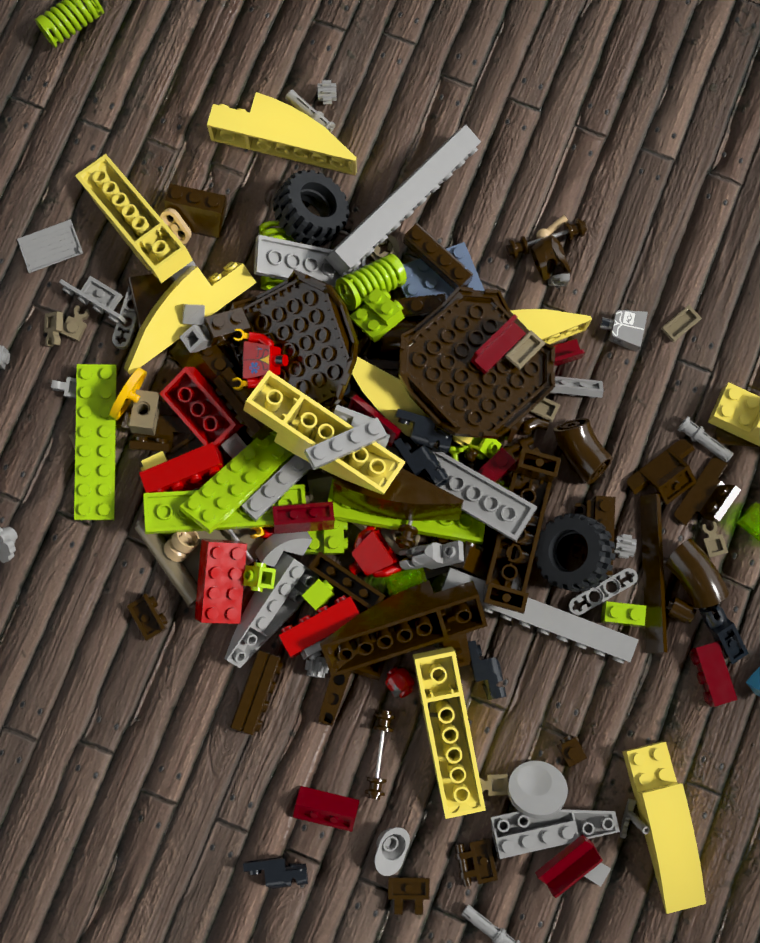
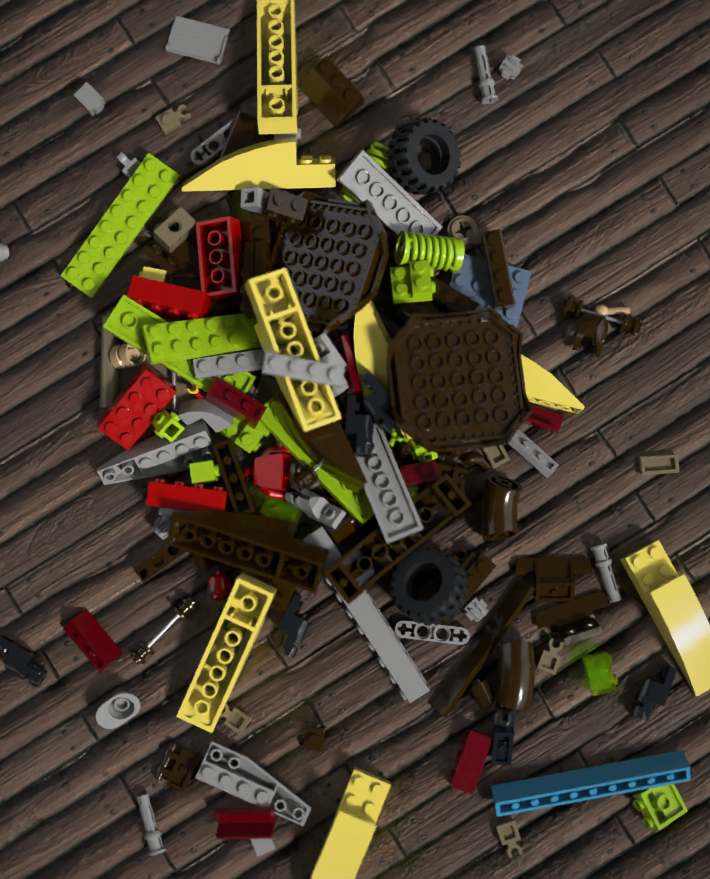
camera: 40 degrees right, 5 degrees up
dark tan plate [44,311,63,347] -> none
light grey bracket [59,276,127,324] -> none
yellow piece [109,367,147,420] -> none
dark brown bracket [127,593,168,641] -> none
tan plate [160,208,192,244] -> none
light grey slope [182,304,205,325] -> none
light yellow slope [207,92,357,176] -> none
light grey tile [221,433,247,459] -> none
dark brown brick [230,650,283,735] -> none
red torso [232,329,289,391] -> none
light grey brick [325,125,481,275] -> none
dark brown plate [388,877,430,915] -> none
dark red panel [471,314,526,375] -> none
dark tan tile [505,330,546,370] -> none
light grey piece [508,761,568,819] -> none
light grey tile [548,274,570,286] -> none
light grey torso [600,310,648,352] -> none
lime brick [601,601,646,627] -> none
light grey piece [620,798,650,838] -> none

